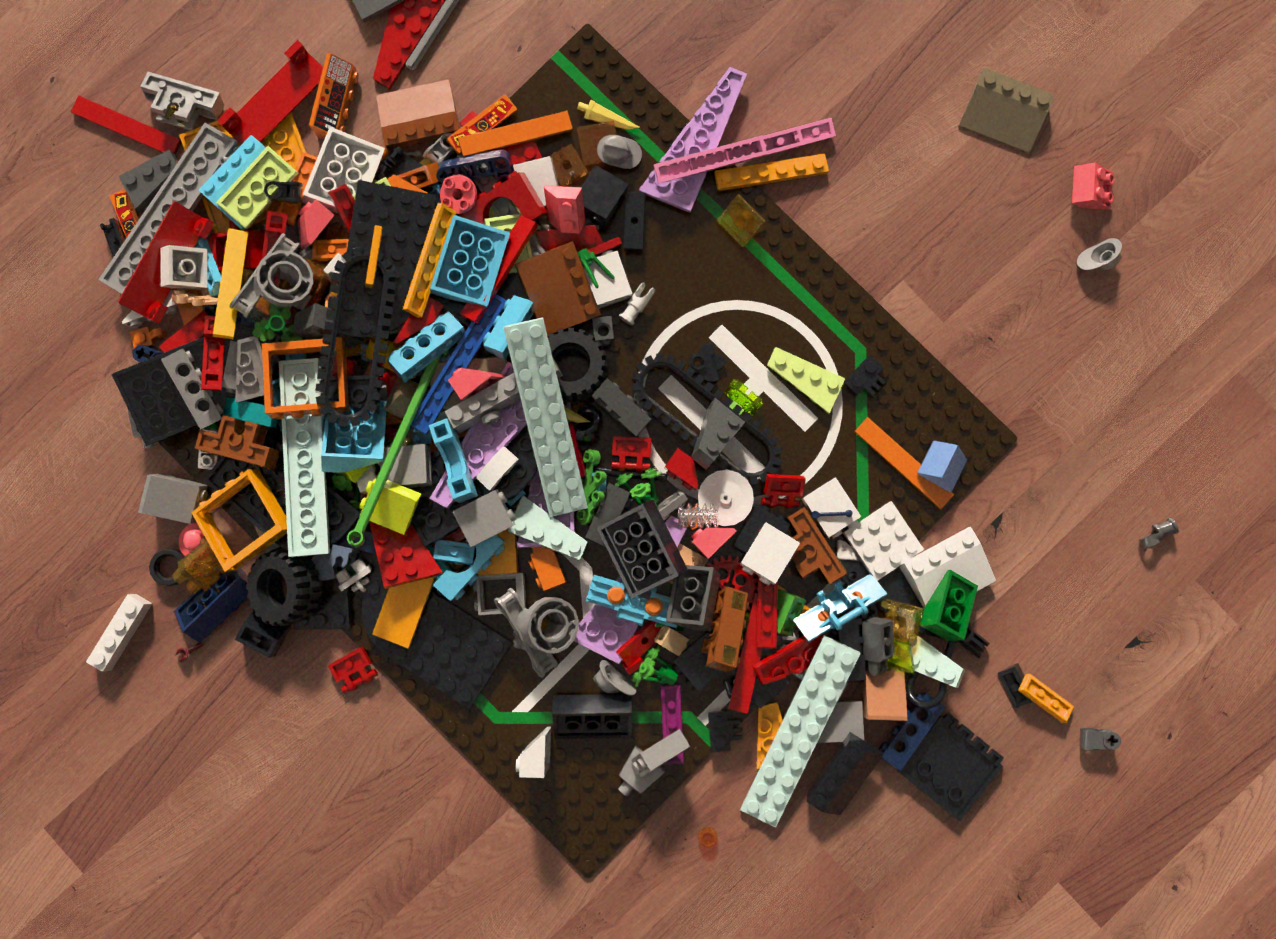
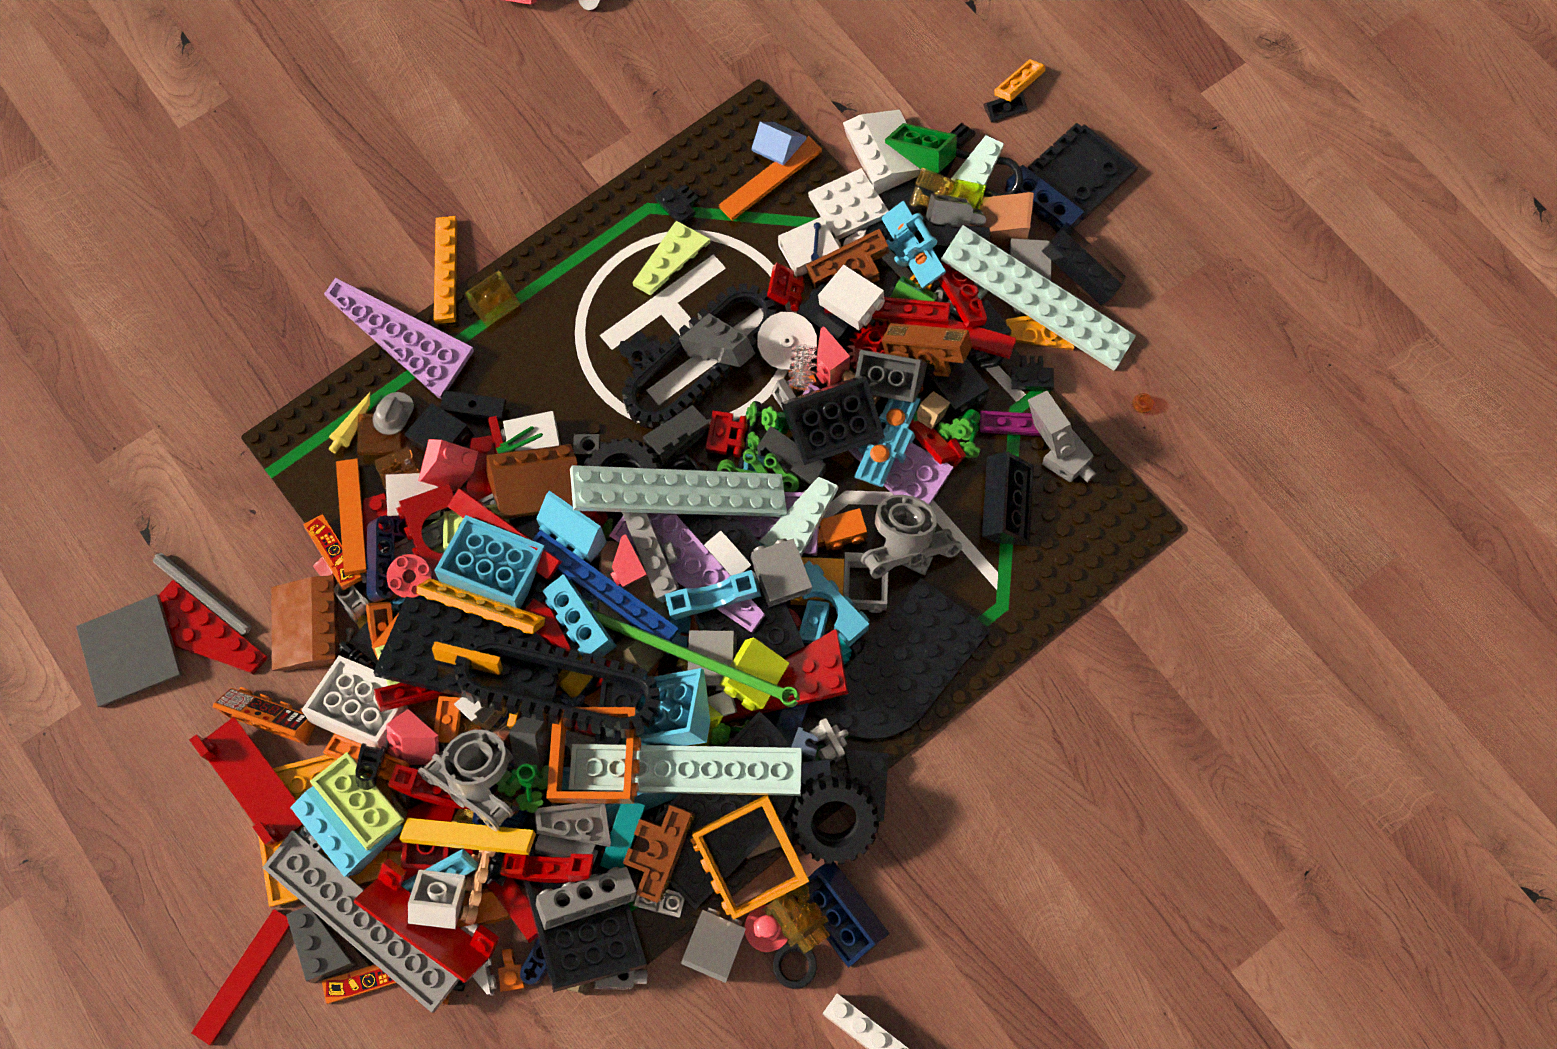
camera: 85 degrees left, 15 degrees down
black hinge [100,218,126,259] -> none
light grey piece [140,72,224,131] -> none
dark red hand [175,642,203,662] -> none
black slope [235,611,292,658] -> none
red plate [328,646,378,694] -> none
light orange tile [372,576,436,648] -> none
white slope [516,727,551,778] -> none
light grey piece [593,660,636,695] -> none
white piece [619,283,655,326] -> none
bright pink slope [653,118,836,184] -> none
red slope [664,448,698,491] -> none
clear neon green hinge [724,379,764,416] -> none
dark tan slope [958,68,1055,154] -> none
dark grey piece [1080,728,1121,750] -> none

